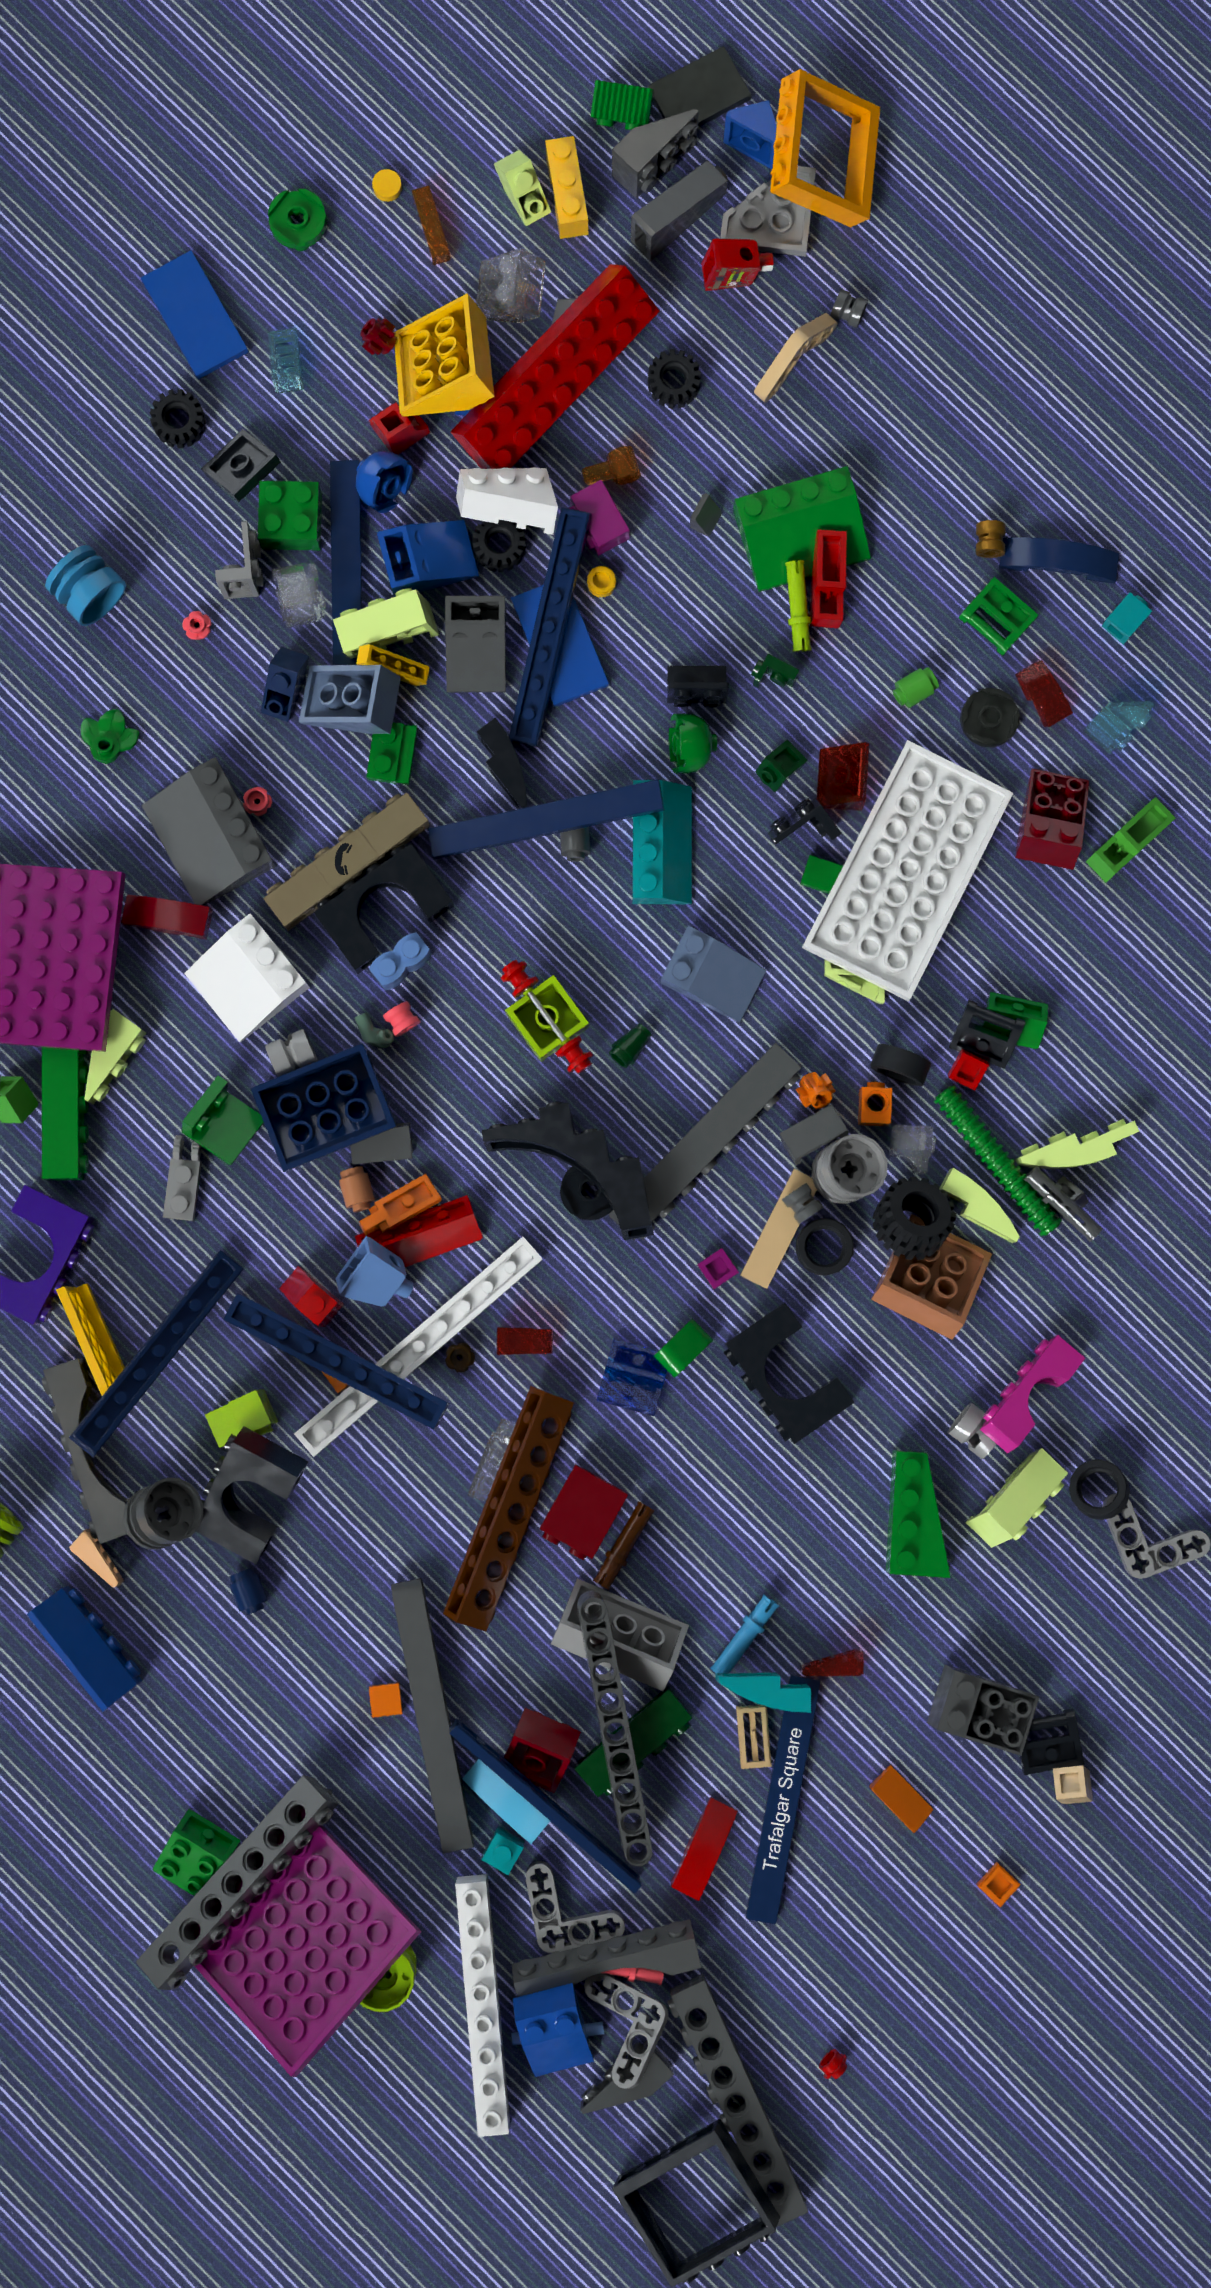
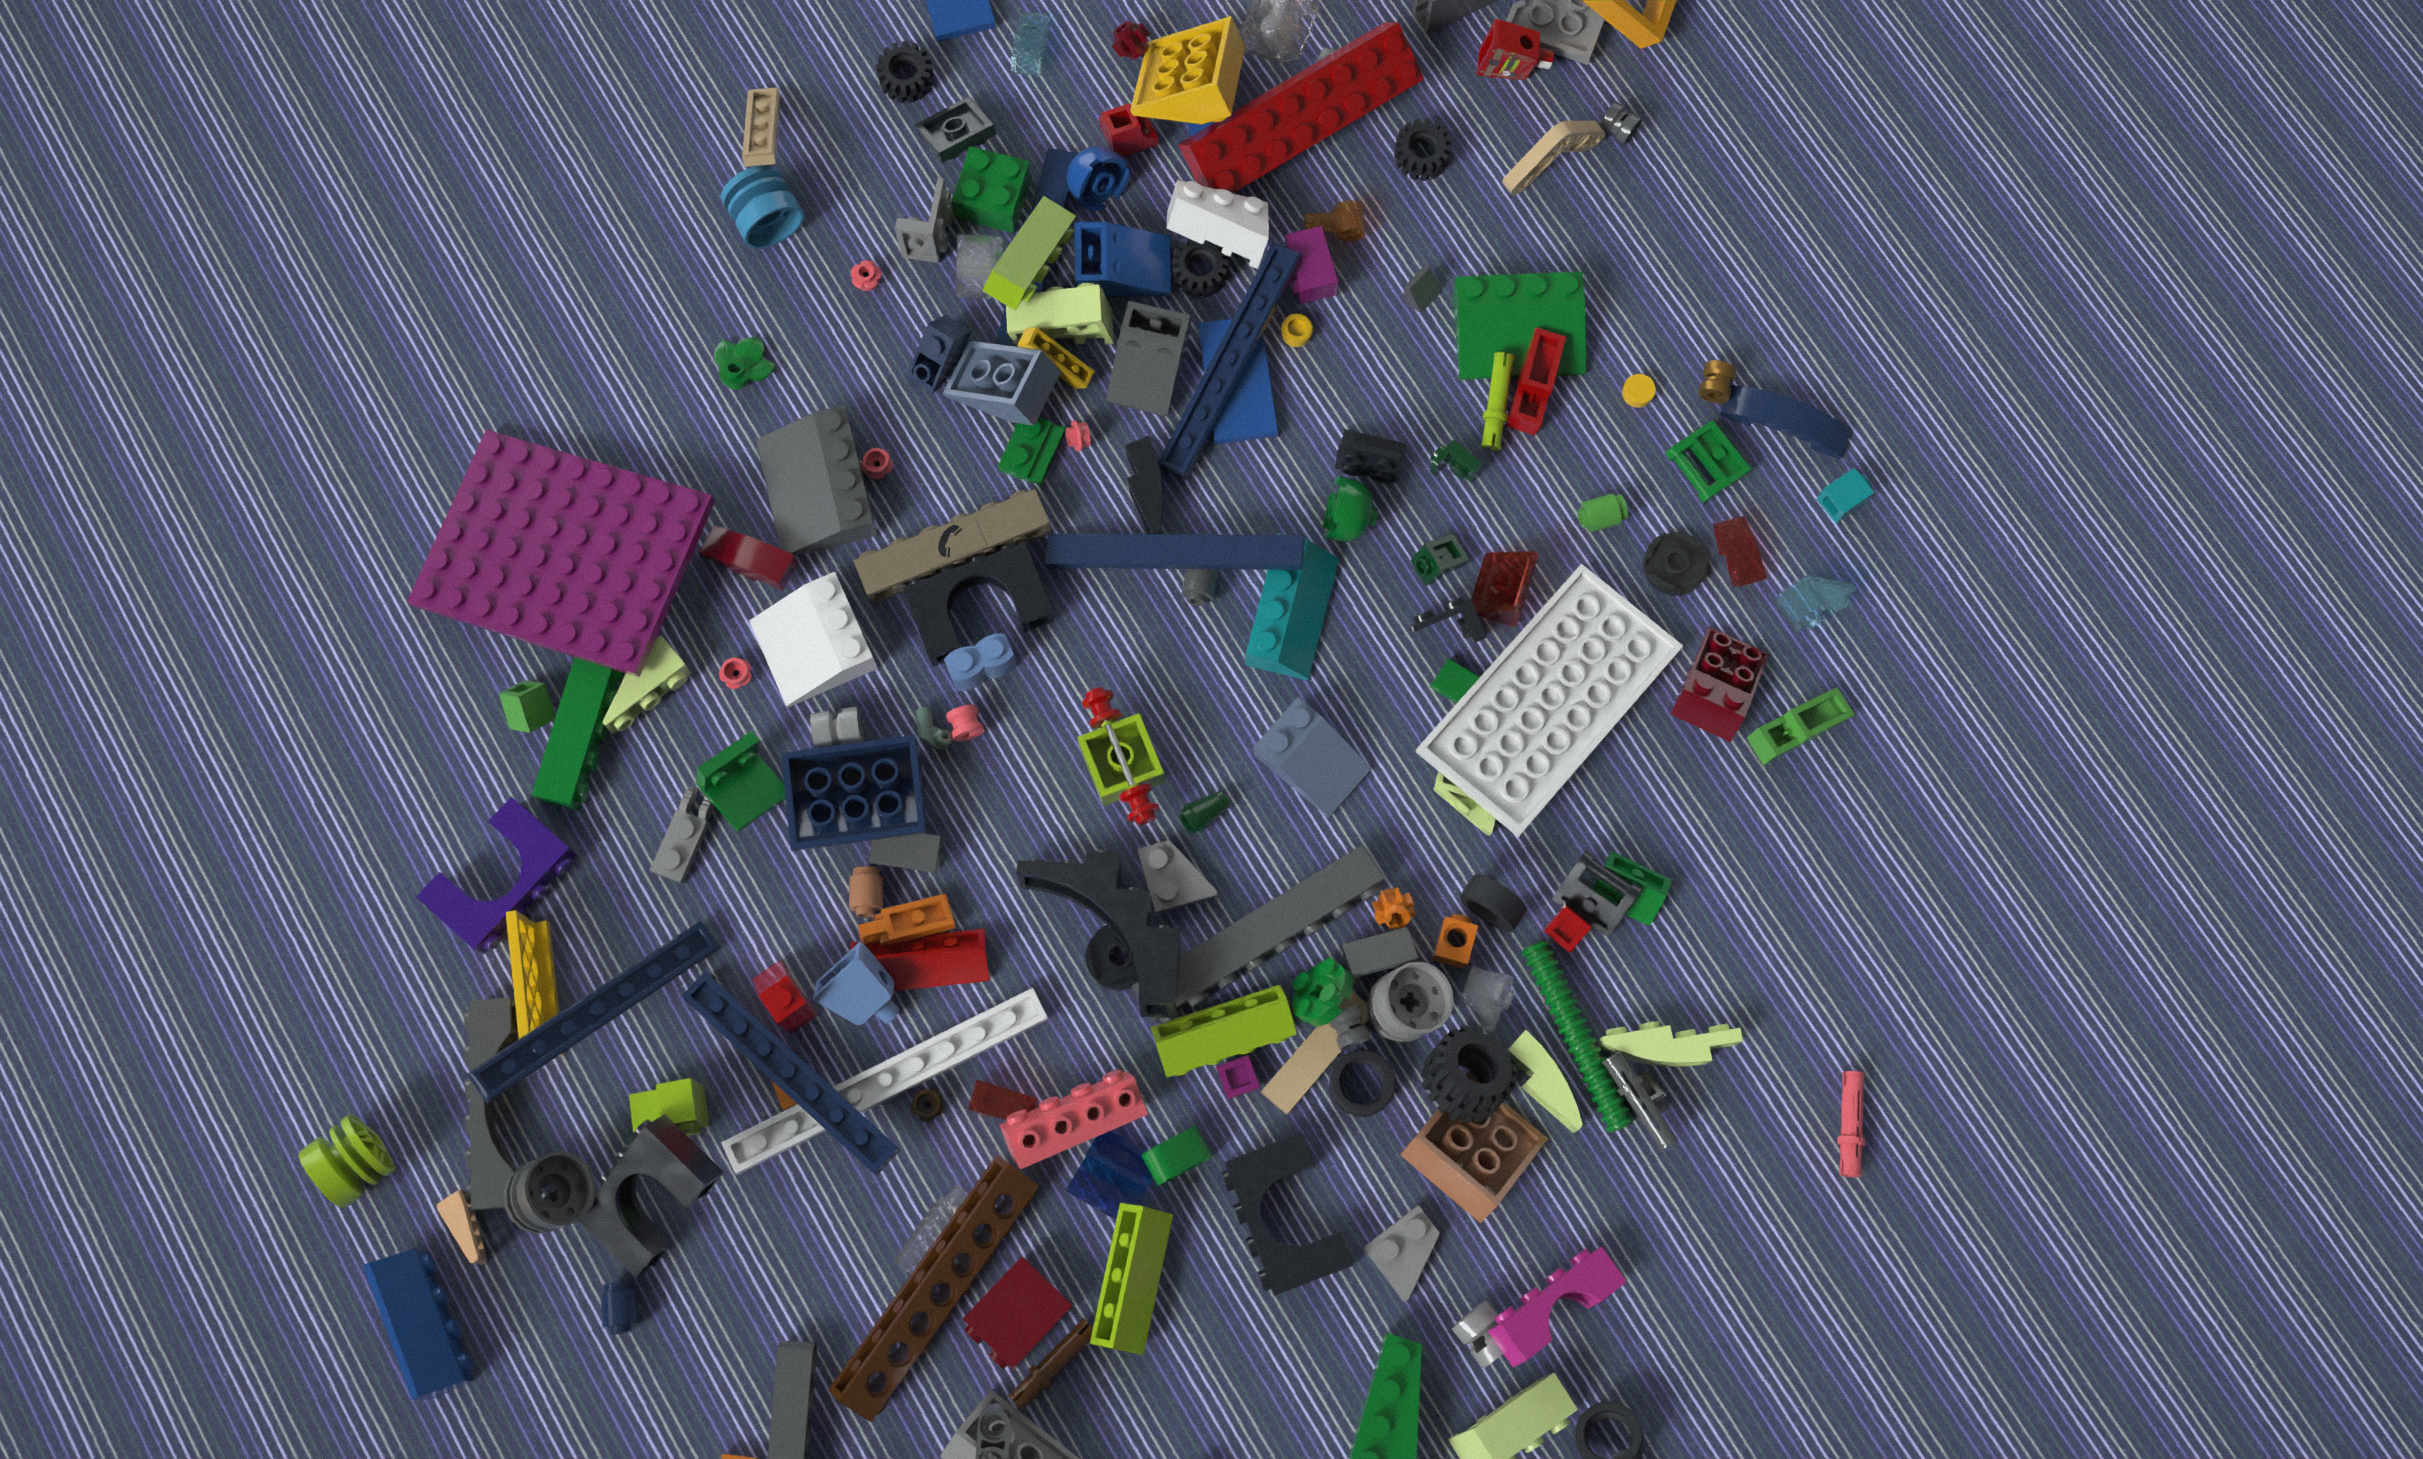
camera: 15 degrees right, 10 degrees down
none -> coral plate [719,658,752,689]
none -> tan tile [742,87,781,167]
none -> lime brick [982,196,1076,311]
none -> coral brick [999,1069,1148,1169]
none -> coral plate [1066,420,1091,452]
none -> lime brick [1090,1203,1173,1355]
none -> light grey wing [1137,840,1218,914]
none -> lime brick [1150,985,1297,1077]
none -> green plate [1292,958,1353,1027]
none -> light grey wing [1363,1205,1440,1303]
none -> yellow tile [1622,374,1656,408]

